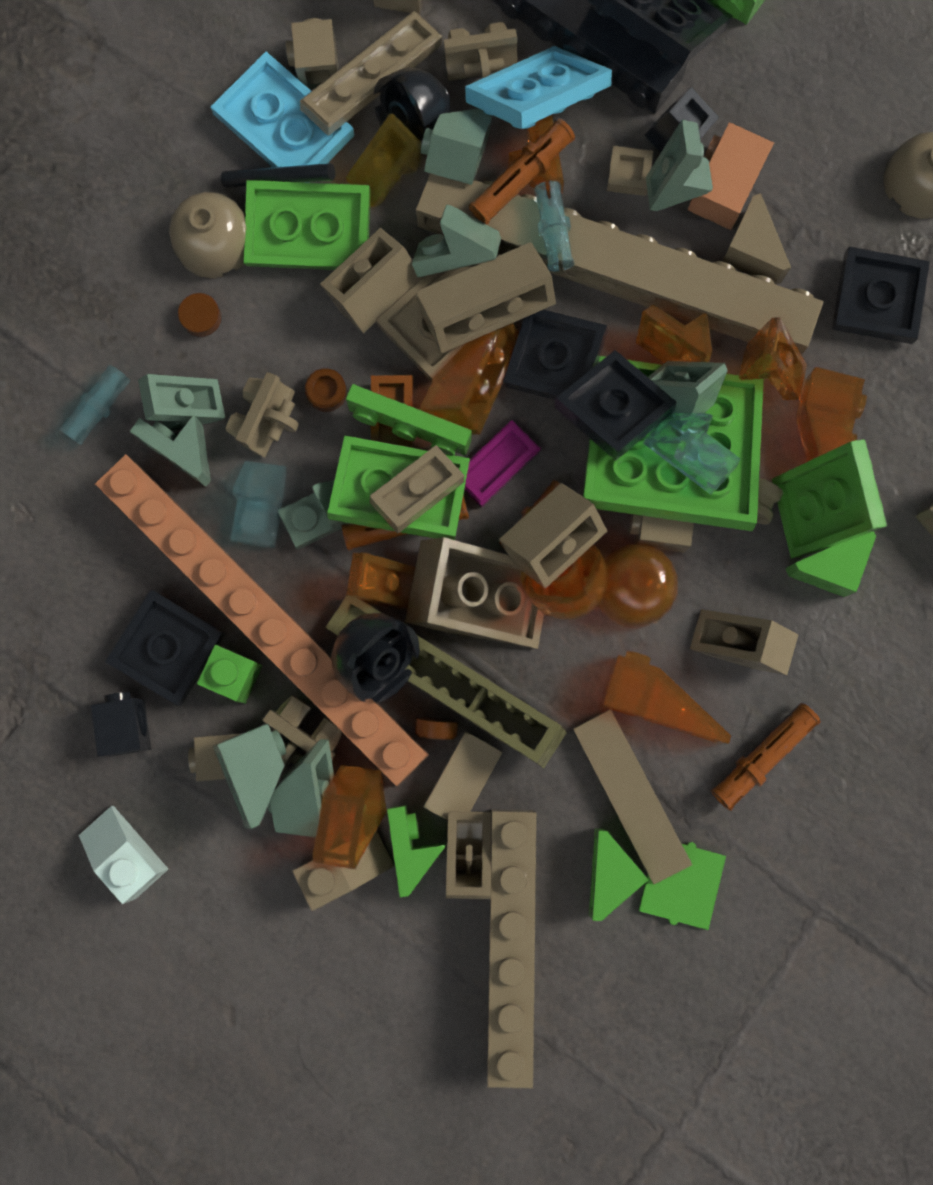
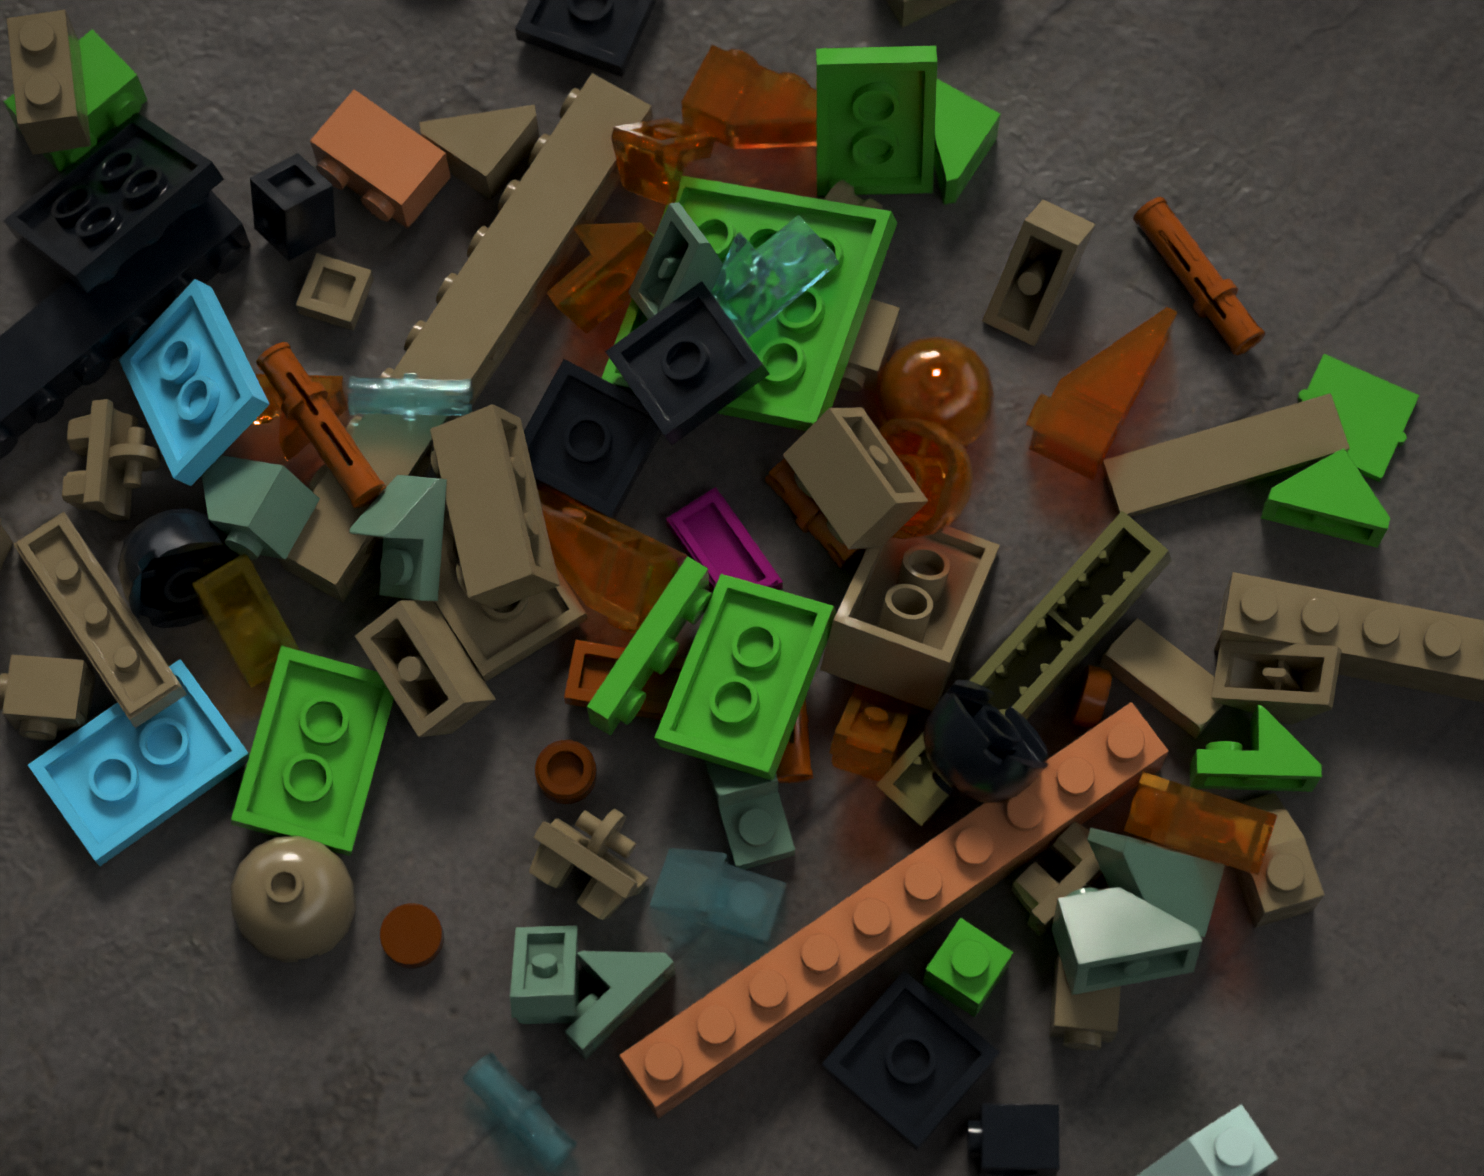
camera: 80 degrees left, 10 degrees down
black bar [221,163,336,188] -> none
dark tan plate [369,445,465,534] -> none
sand green slope [646,120,713,211] -> none

